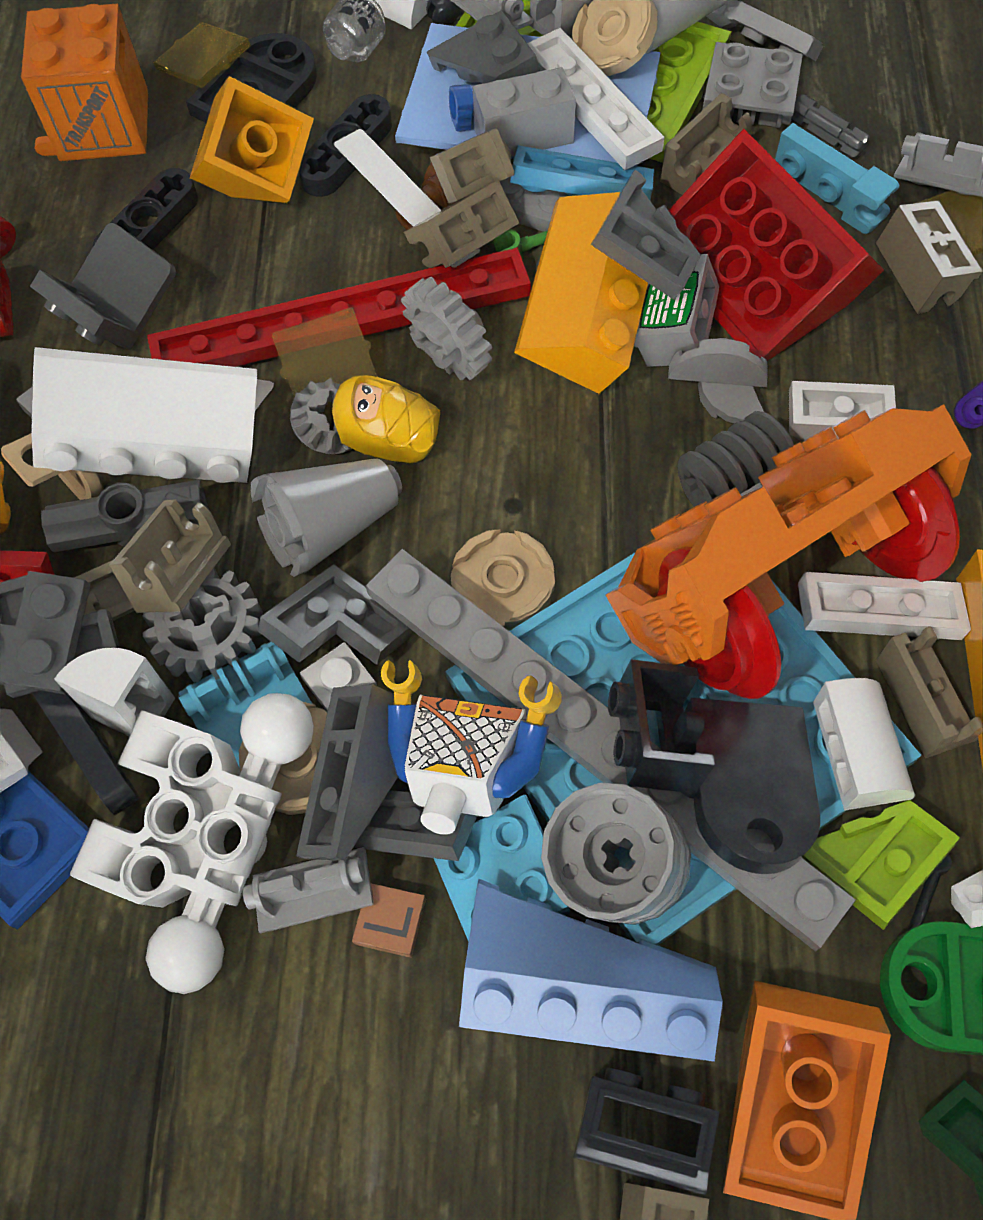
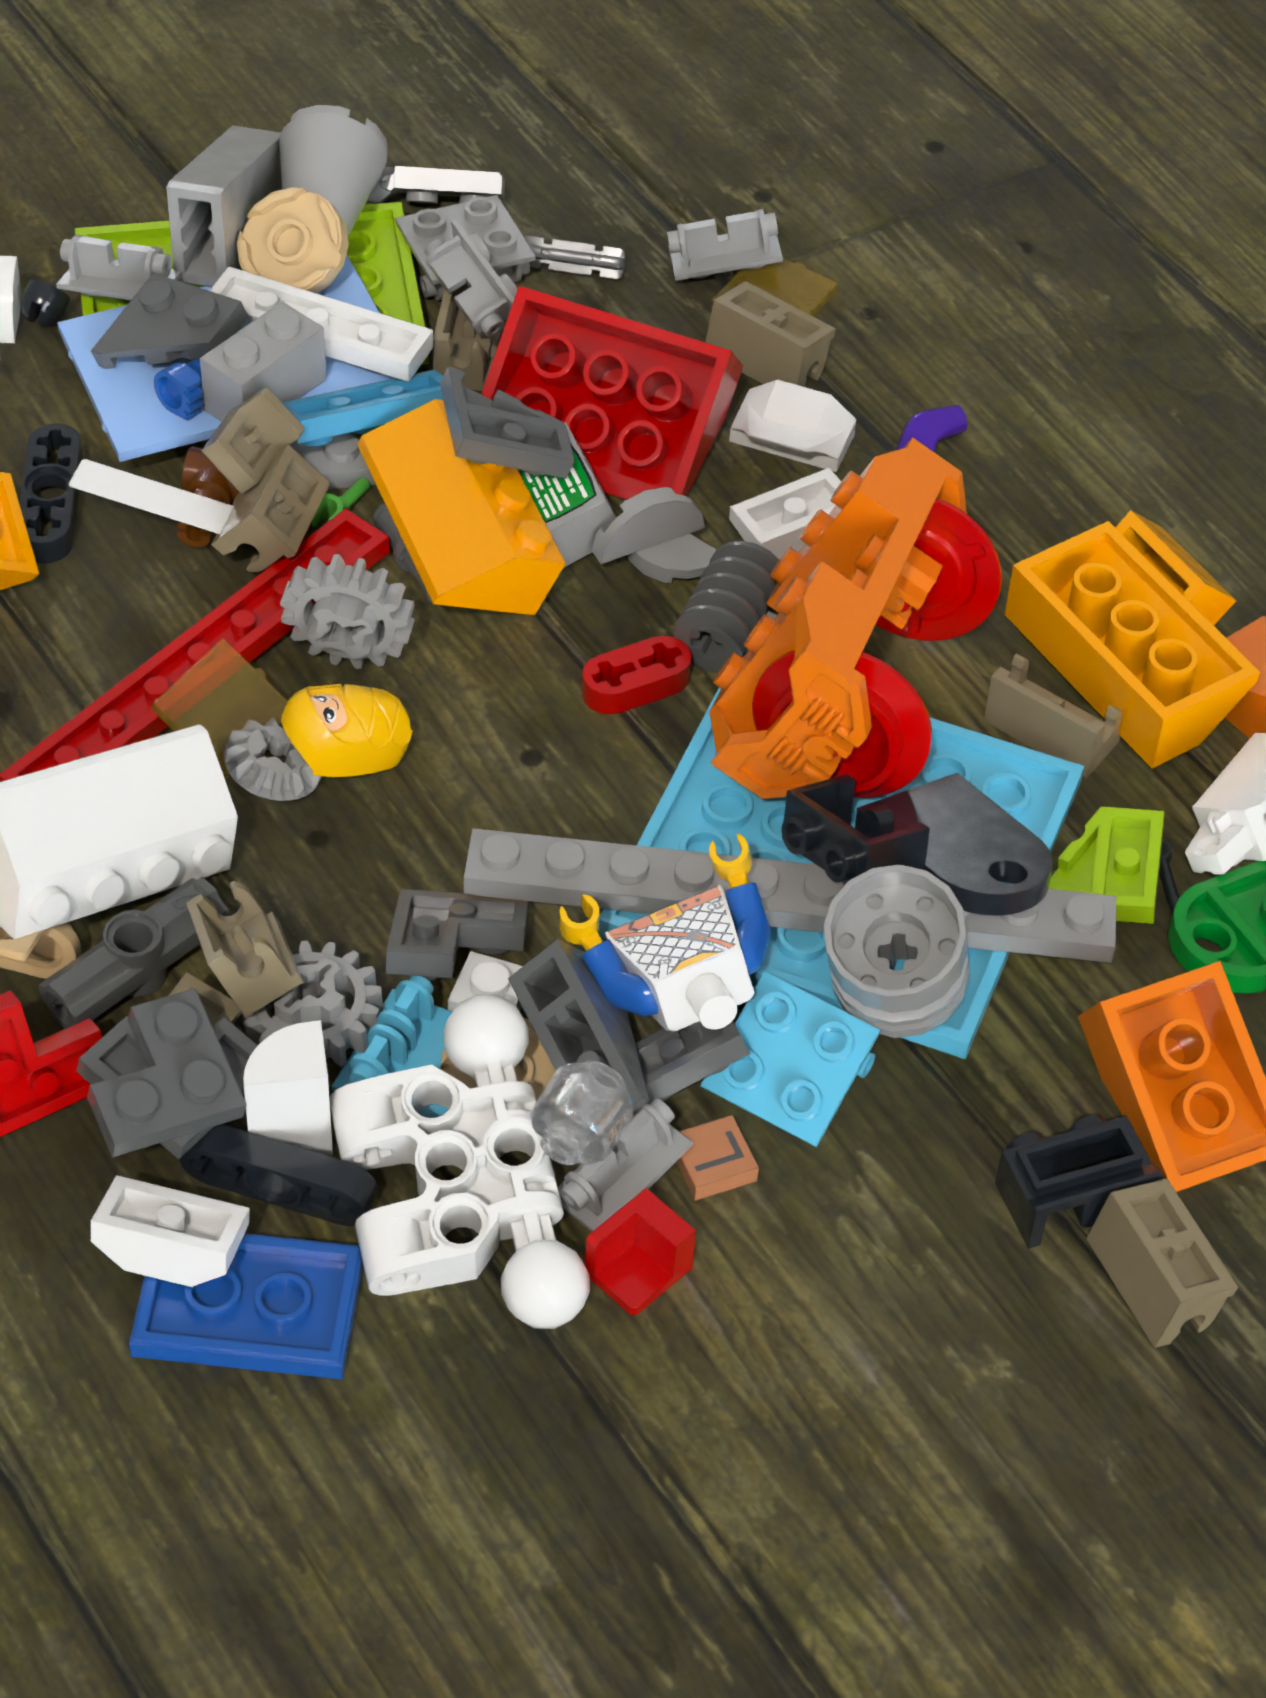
camera: 40 degrees left, 15 degrees down
light grey cone [251,458,402,577] -> none
tan tile [451,529,555,630] -> none
medium blue wedge [459,879,723,1061] -> none
medium azure plate [775,123,900,234] -> none
white plate [798,572,971,640] -> none
white brick [813,678,915,811] -> none
none -> light grey hinge [425,218,518,337]
none -> clear head [530,1060,633,1165]
none -> red beam [582,636,692,715]
none -> red panel [585,1188,696,1315]
none -> white slope [729,380,856,472]

